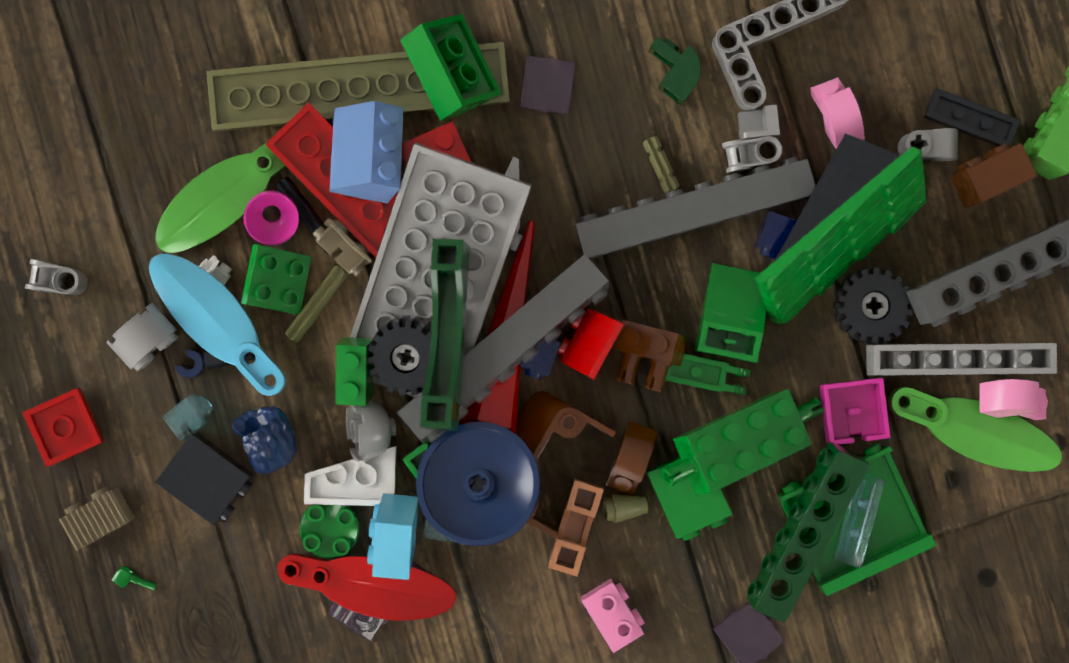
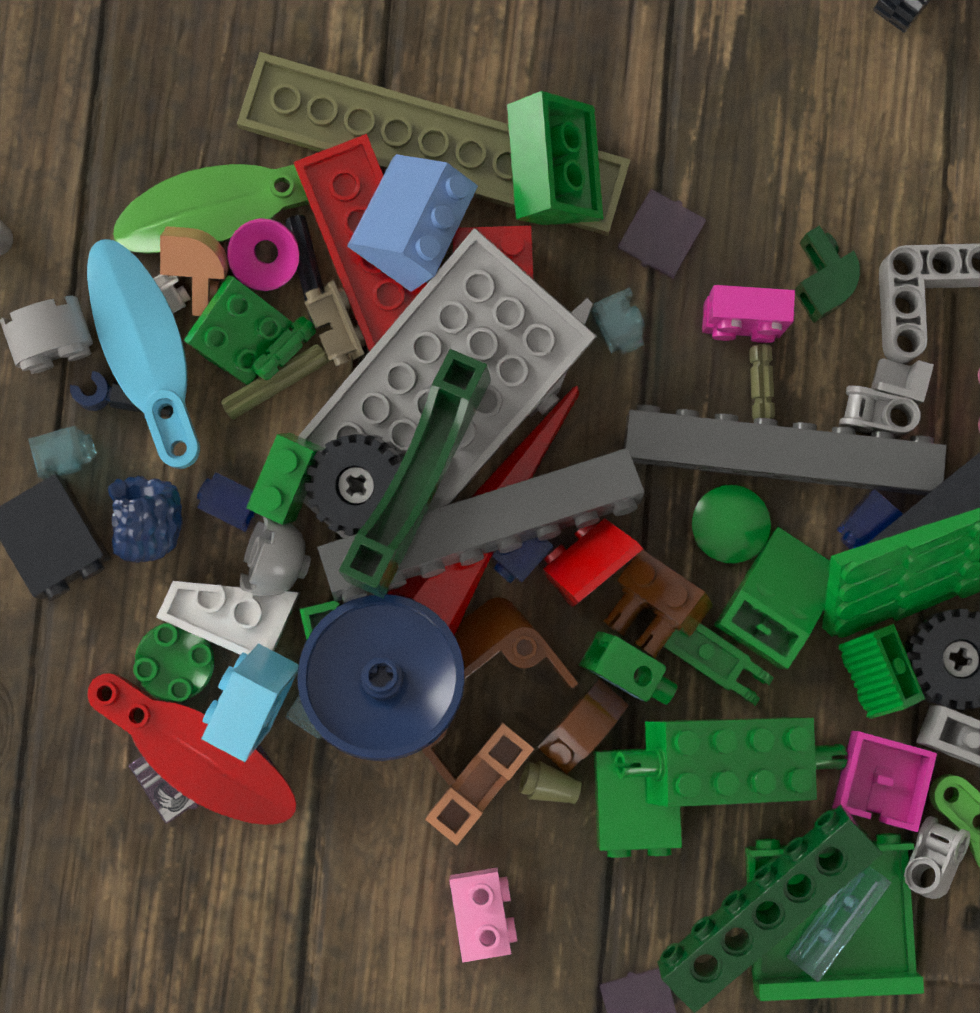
camera: 20 degrees right, 5 degrees down
none -> nougat brick [160,226,229,316]
none -> clear blue brick [197,472,255,532]
none -> green axle [253,316,316,381]
none -> green torso [579,631,677,705]
none -> clear light blue brick [591,287,645,354]
none -> green dish [692,485,771,563]
none -> dark pink piece [702,285,795,343]
none -> green brick [838,624,925,719]
none -> light grey piece [904,816,970,899]

